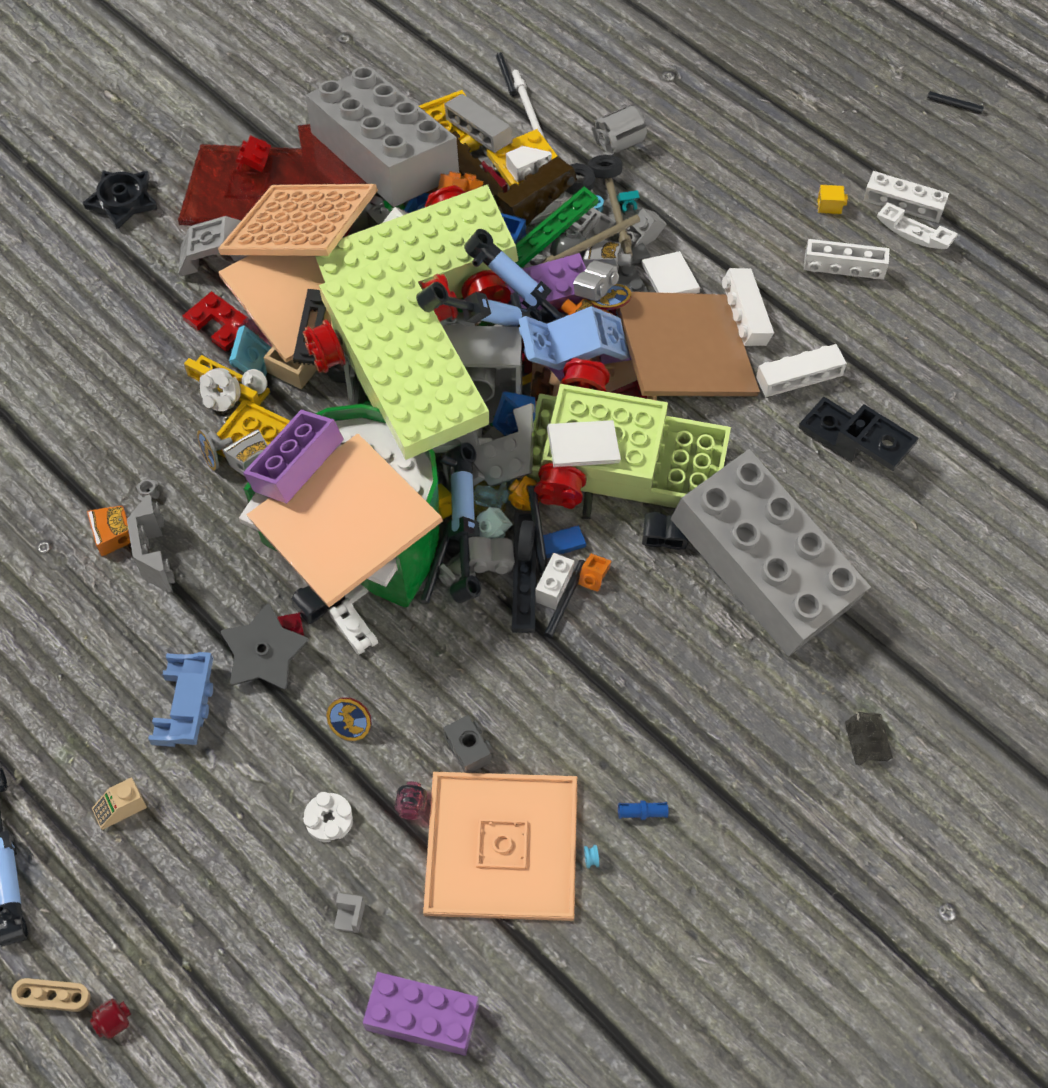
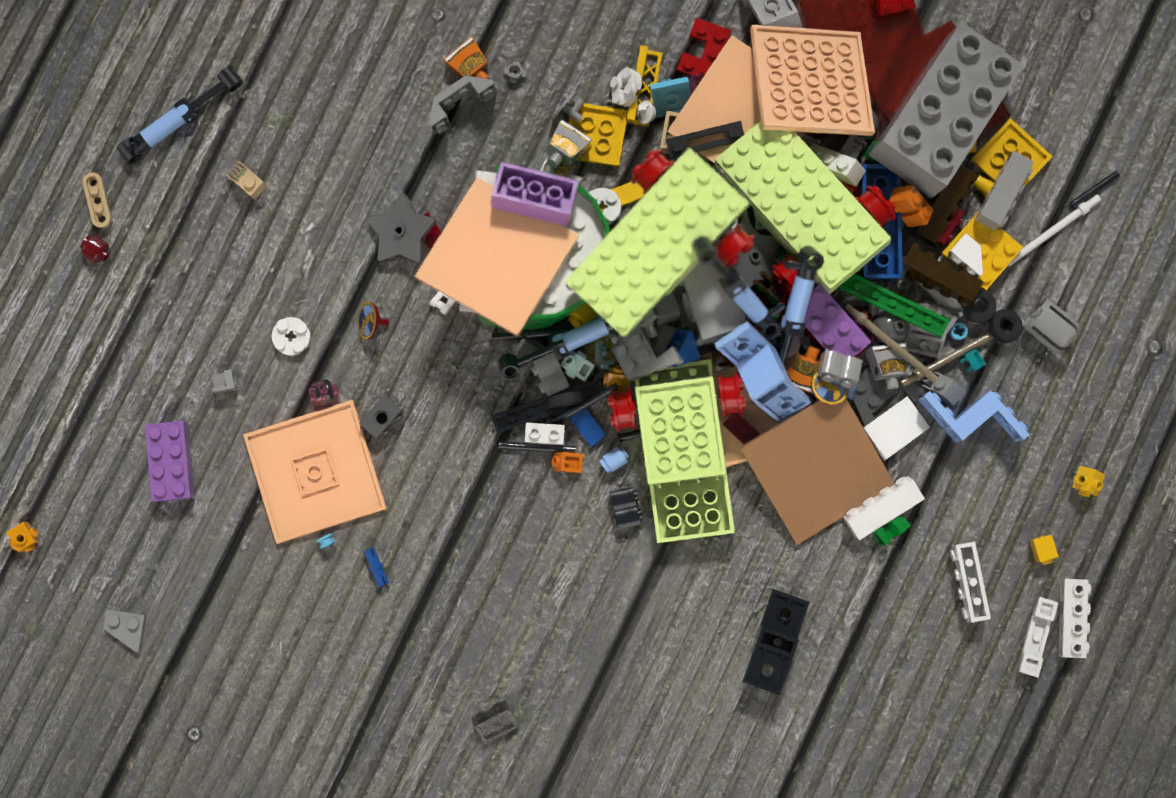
camera: 75 degrees right, 25 degrees up
medium blue bracket [148,652,213,747] -> none
white tile [547,420,621,467] -> none
light grey brick [671,449,871,657] -> none
white brick [756,344,847,397] -> none
none -> light blue brick [599,446,629,473]
none -> green leg [872,513,911,547]
none -> light blue bracket [918,390,1030,443]
none -> yellow brick [1072,466,1105,498]

